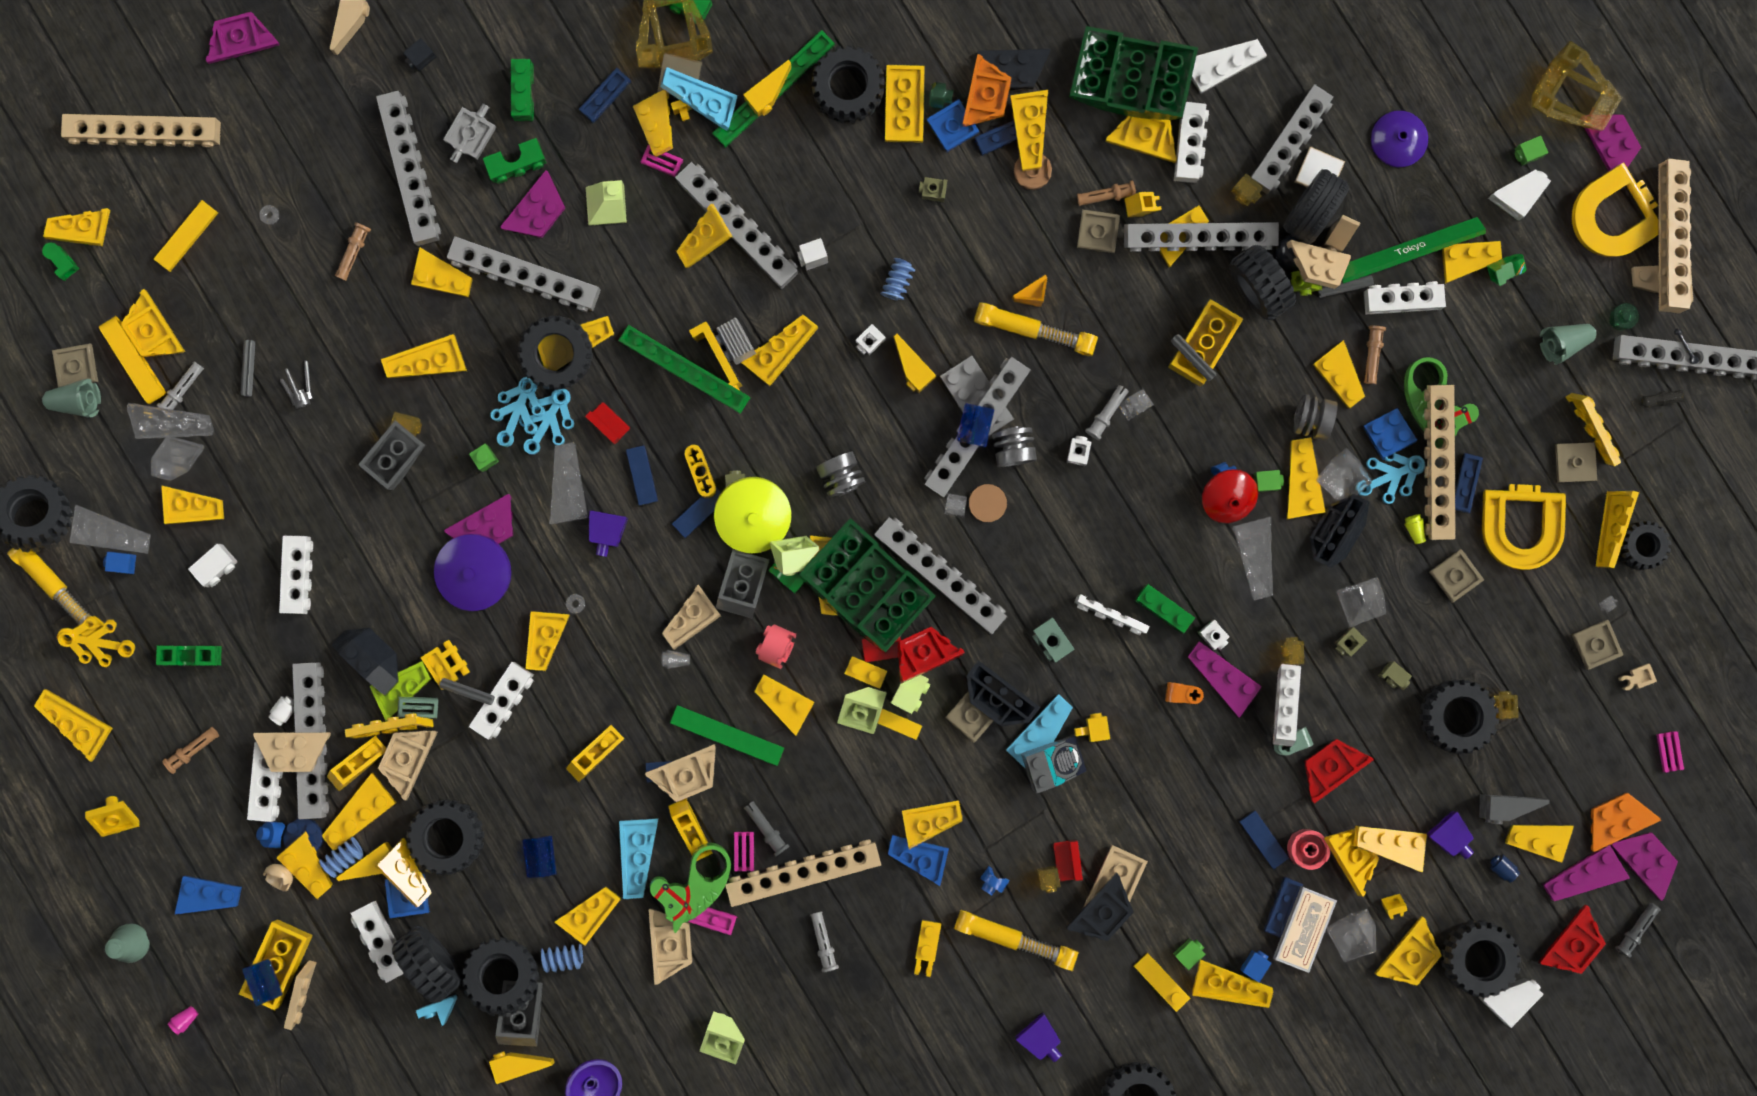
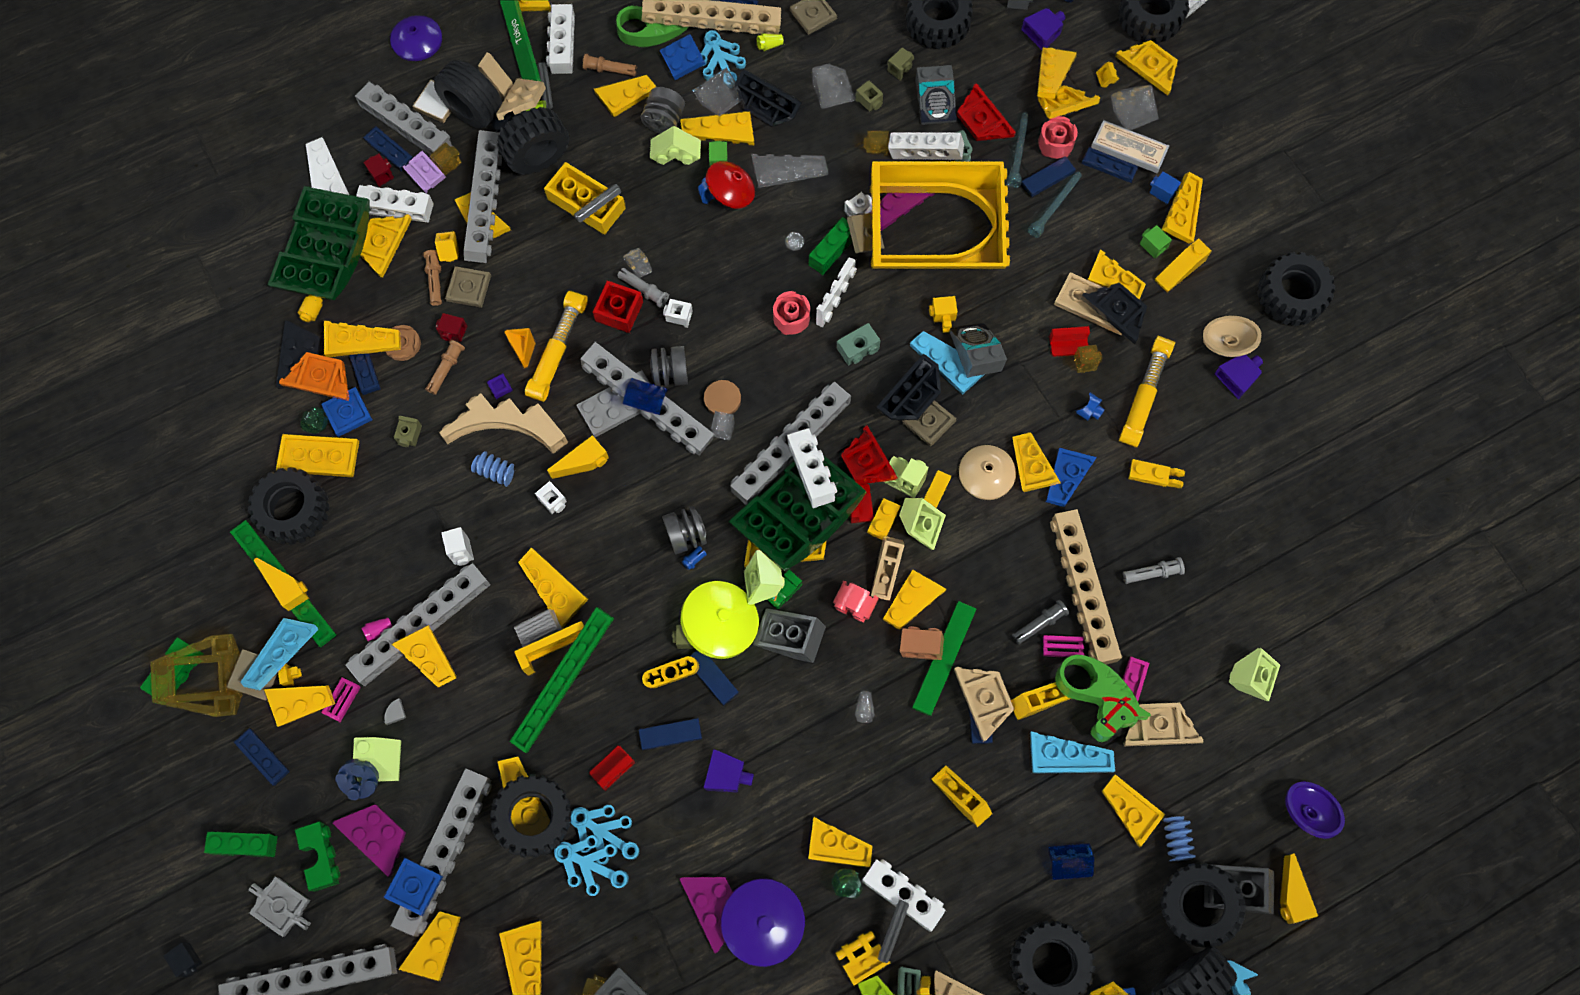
camera: 80 degrees left, 15 degrees down
bright green brick [469,444,499,472] -> none
clear wing [549,442,588,525] -> none
clear plate [566,594,585,613] -> none
tan wing [662,585,721,650] -> none
orange piece [1165,682,1204,704] -> none
none -> yellow brick [298,295,323,322]
none -> dark blue plate [335,759,379,800]
none -> dark pink cone [361,617,393,642]
none -> dark blue tile [363,126,413,171]
none -> dark red brick [364,154,394,187]
none -> blue plate [384,858,443,916]
none -> light grey tile [385,698,406,725]
none -> lavender plate [403,151,446,193]
none -> medium nougat pin [425,340,465,395]
none -> dark red brick [436,313,467,342]
none -> tan arch [439,394,568,454]
none -> dark purple tile [487,374,513,399]
none -> red brick [593,281,643,333]
none -> yellowish green brick [650,126,701,165]
none -> blue pin [681,546,707,570]
none -> coral brick [773,291,810,335]
none -> clear tile [785,232,804,251]
none -> white brick [787,428,837,508]
none -> clear green piece [831,868,863,898]
none -> dark tan plate [847,214,884,253]
none -> yellow panel [870,162,1010,269]
none -> tan slope [871,536,904,601]
none -> nougat brick [900,627,944,660]
none -> slope [915,65,956,125]
none -> tan dish [959,445,1016,500]
none -> clear light blue piece [1006,112,1028,188]
none -> clear light blue piece [1028,172,1082,238]
none -> yellow wing [1088,249,1146,300]
none -> tan dish [1203,316,1261,357]

